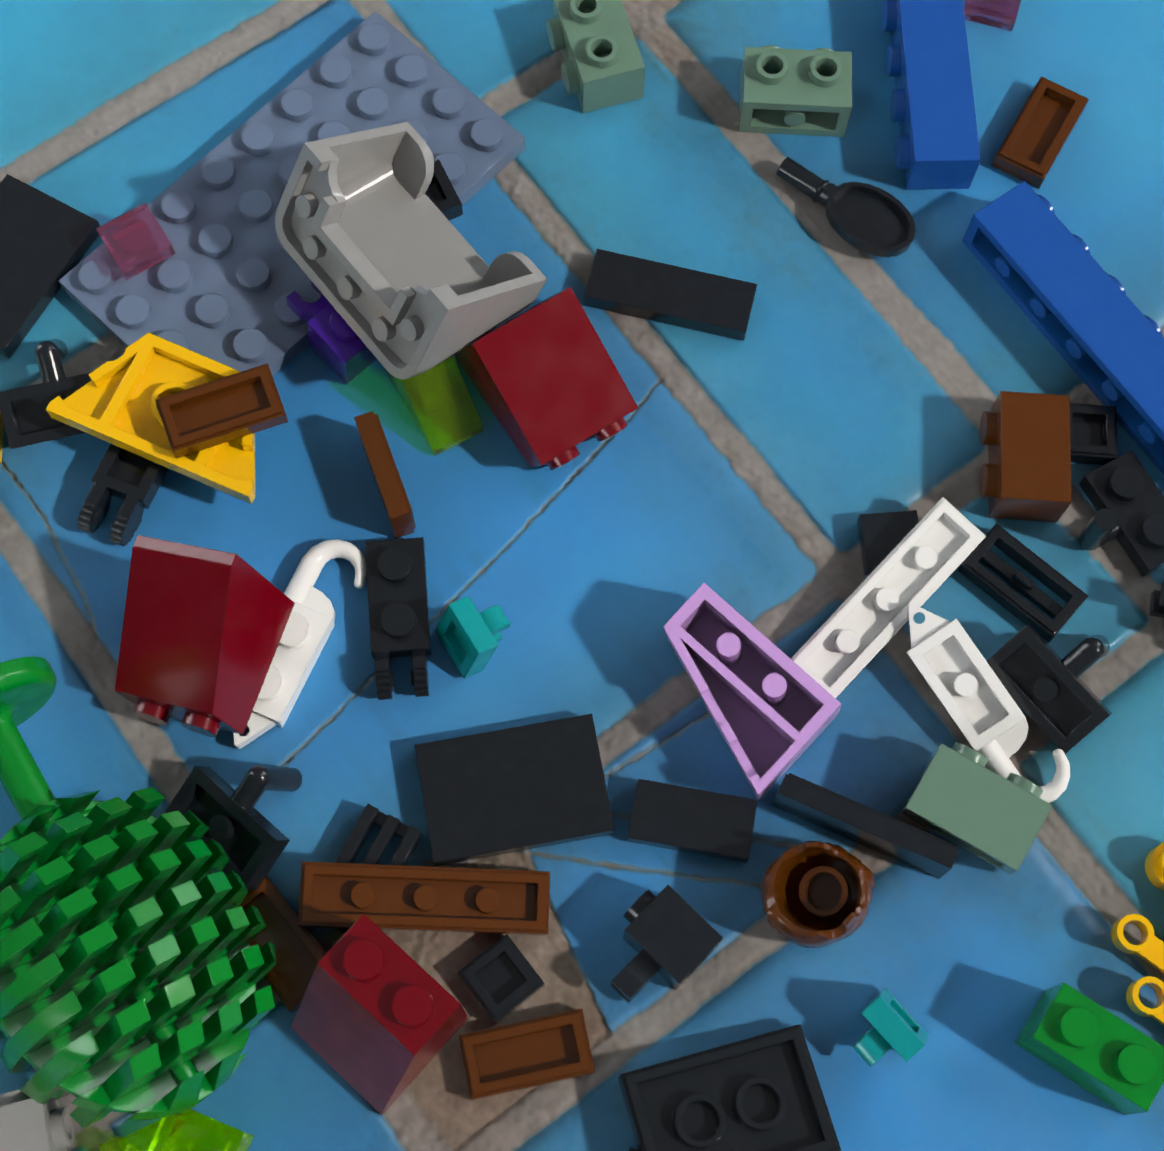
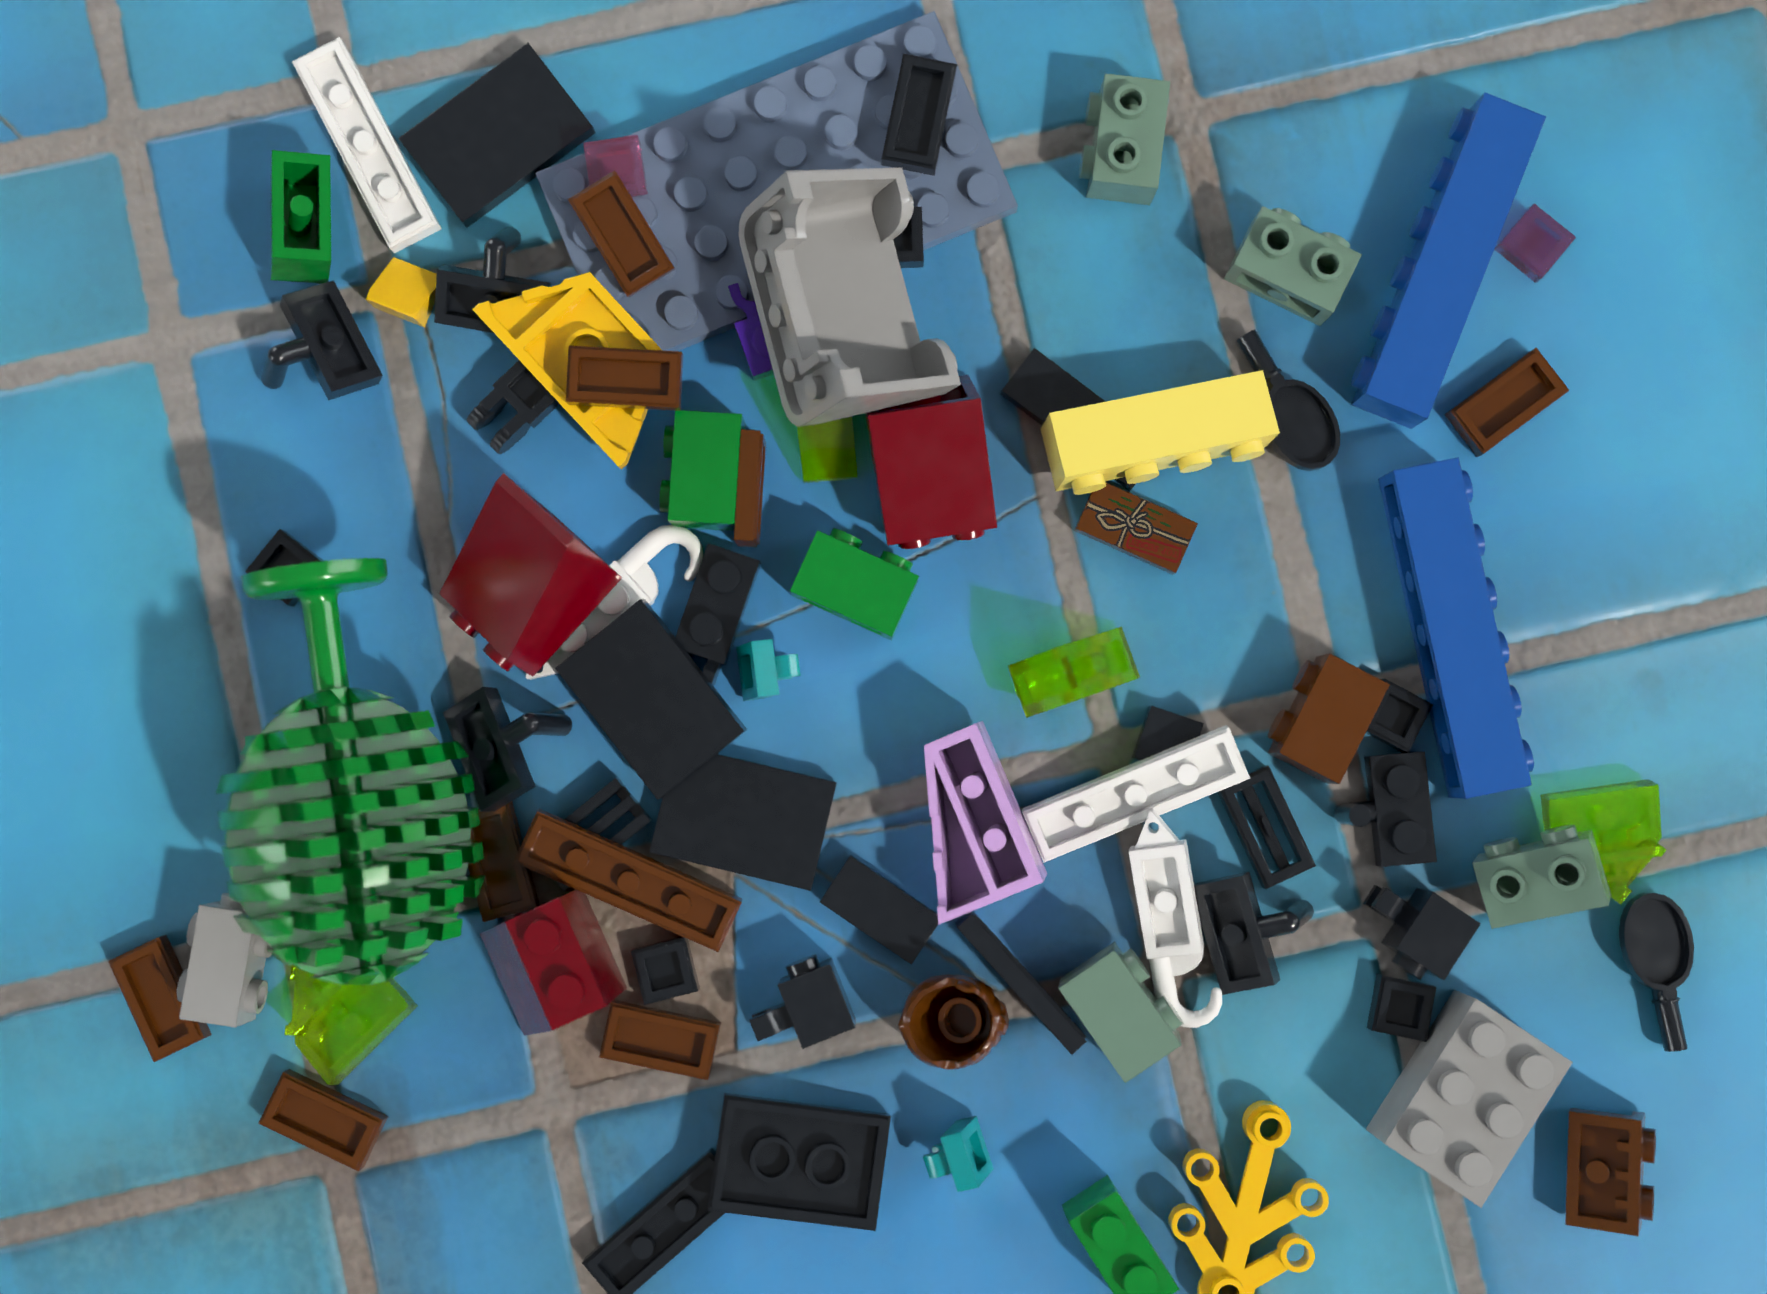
camera: 25 degrees right, 15 degrees up
none -> black tile [555,599,747,800]
none -> reddish brown tile [568,170,675,297]
none -> green brick [659,410,746,531]
none -> green brick [790,528,919,640]
none -> black tile [881,54,957,176]
none -> clear neon green slope [1008,626,1140,718]
none -> light yellow brick [1040,370,1280,495]
none -> reddish brown tile [1074,483,1198,575]

